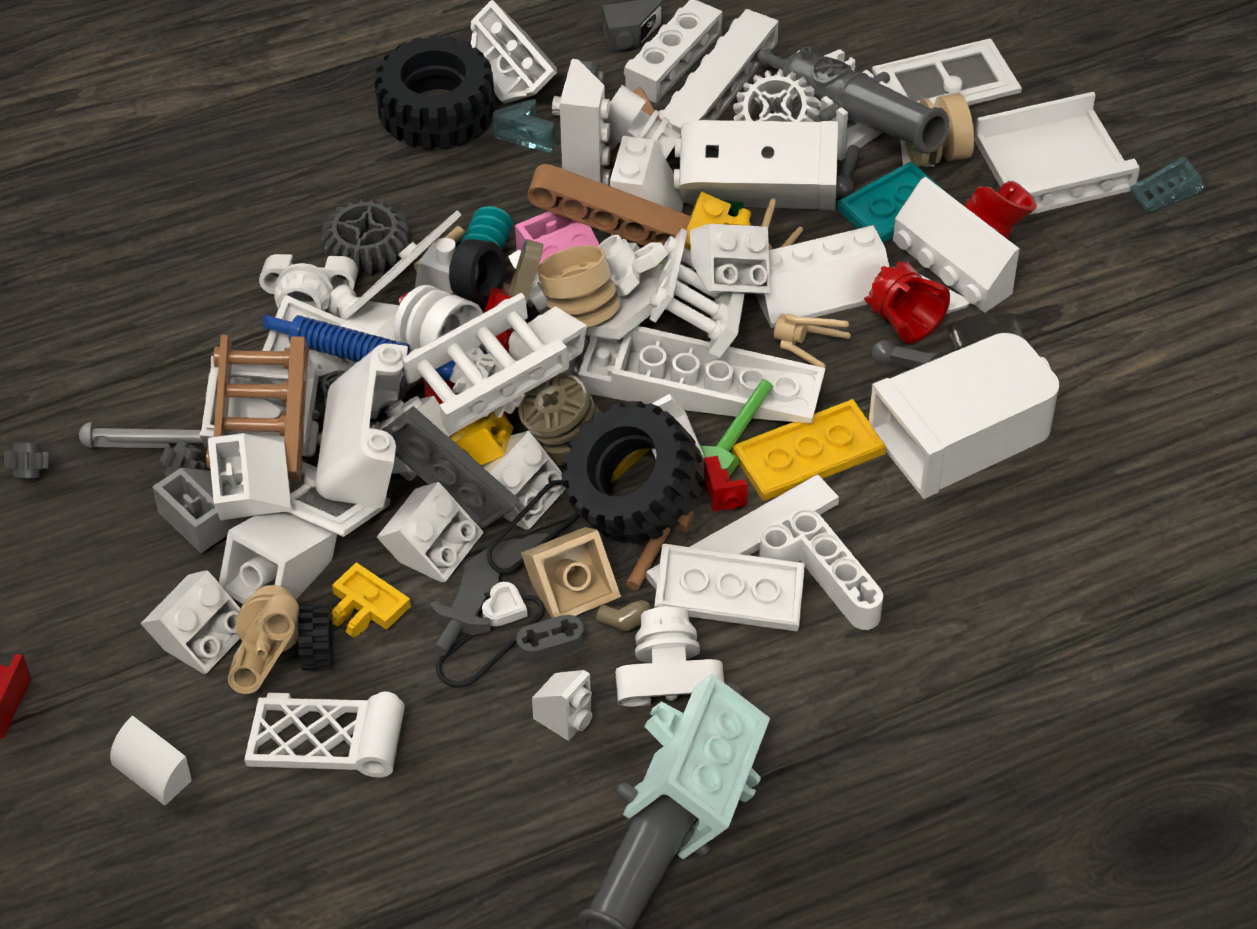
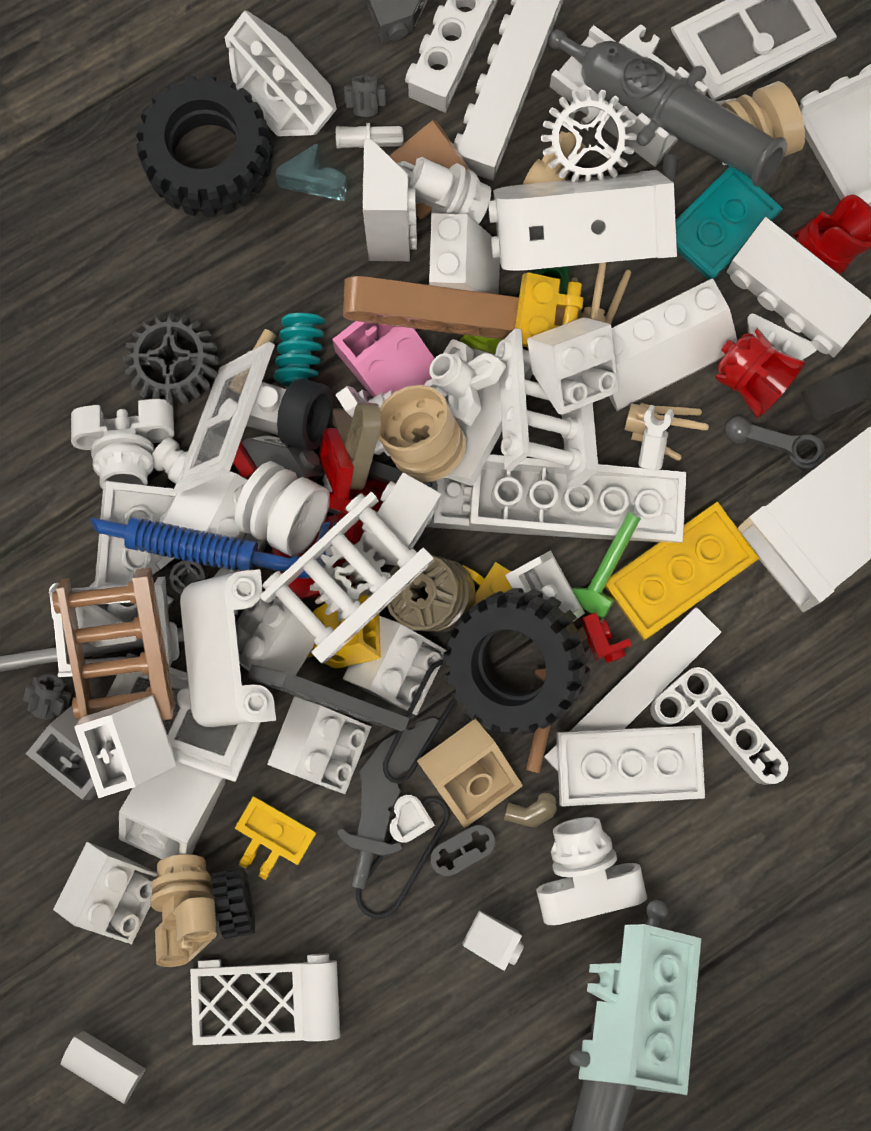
camera: 10 degrees left, 30 degrees up
none -> white bar [638,405,674,471]

